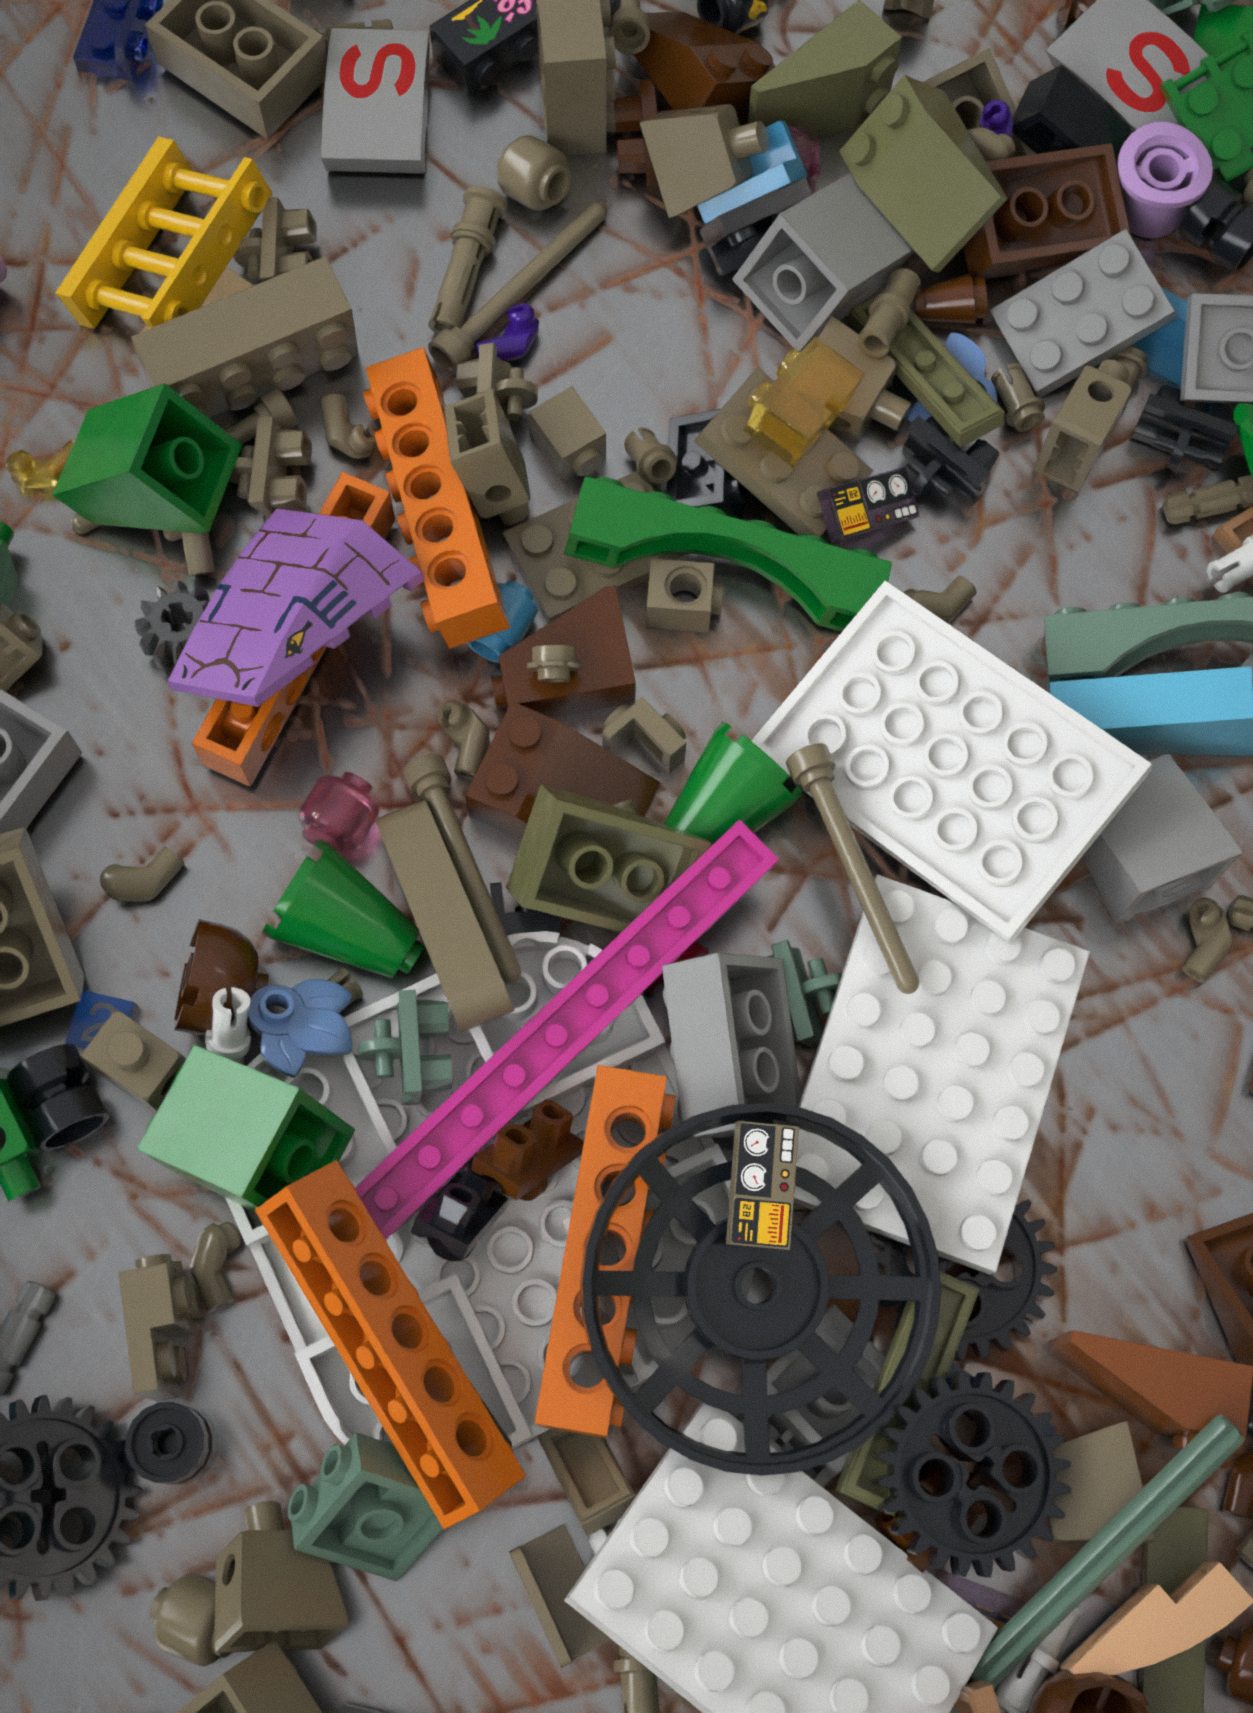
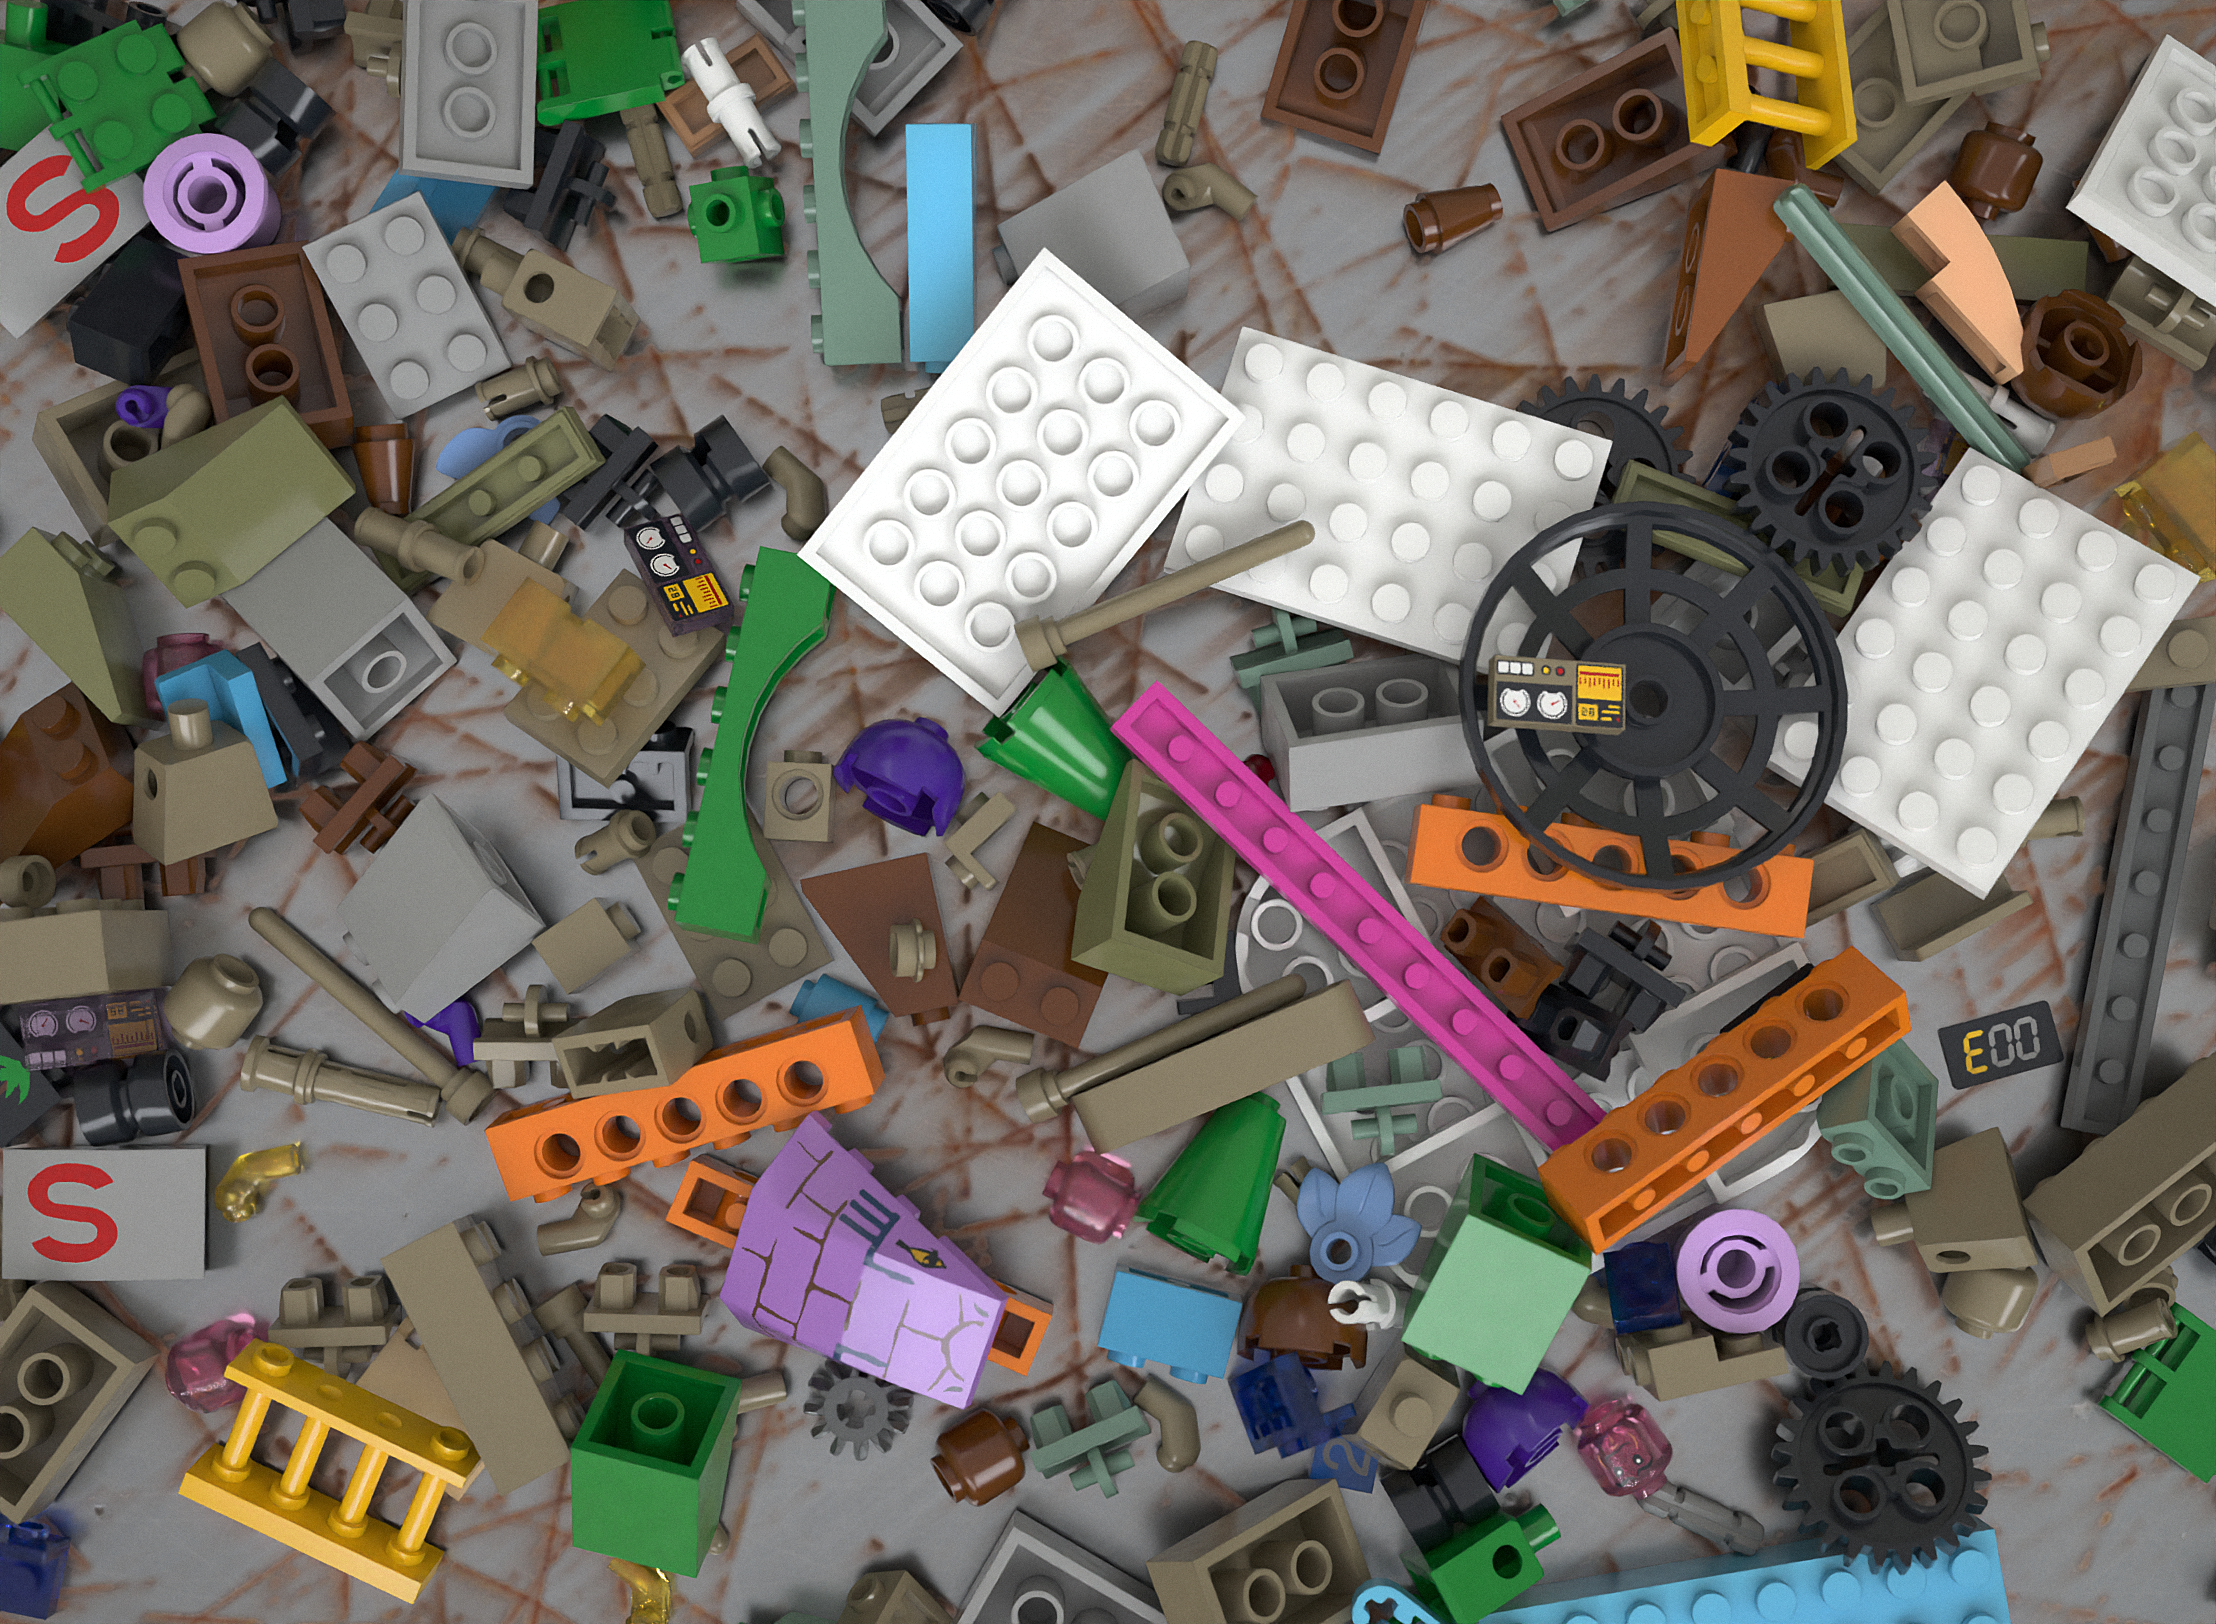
camera: 90 degrees left, 15 degrees up
none -> tile [18,988,164,1072]
none -> black wheel [74,1048,194,1147]
none -> clear pink head [165,1319,262,1414]
none -> clear yellow arm [214,1143,302,1223]
none -> reddish brown hips [298,740,420,855]
none -> light grey slope [336,792,548,1024]
none -> black wheel [650,414,771,533]
none -> green brick [687,166,785,264]
none -> dark purple cylinder [833,717,965,837]
none -> reddish brown head [930,1408,1030,1507]
none -> sand green hips [1030,1380,1152,1499]
none -> dark azure brick [1097,1263,1243,1384]
none -> clear blue bracket [1228,1351,1357,1459]
none -> reddish brown cone [1403,183,1503,254]
none -> dark purple cylinder [1462,1366,1591,1494]
none -> black hips [1558,919,1687,1035]
none -> clear pink head [1576,1398,1674,1500]
none -> clear blue bracket [1603,1241,1683,1335]
none -> lavender piece [1671,1209,1800,1334]
none -> black sticker [1939,1001,2064,1090]

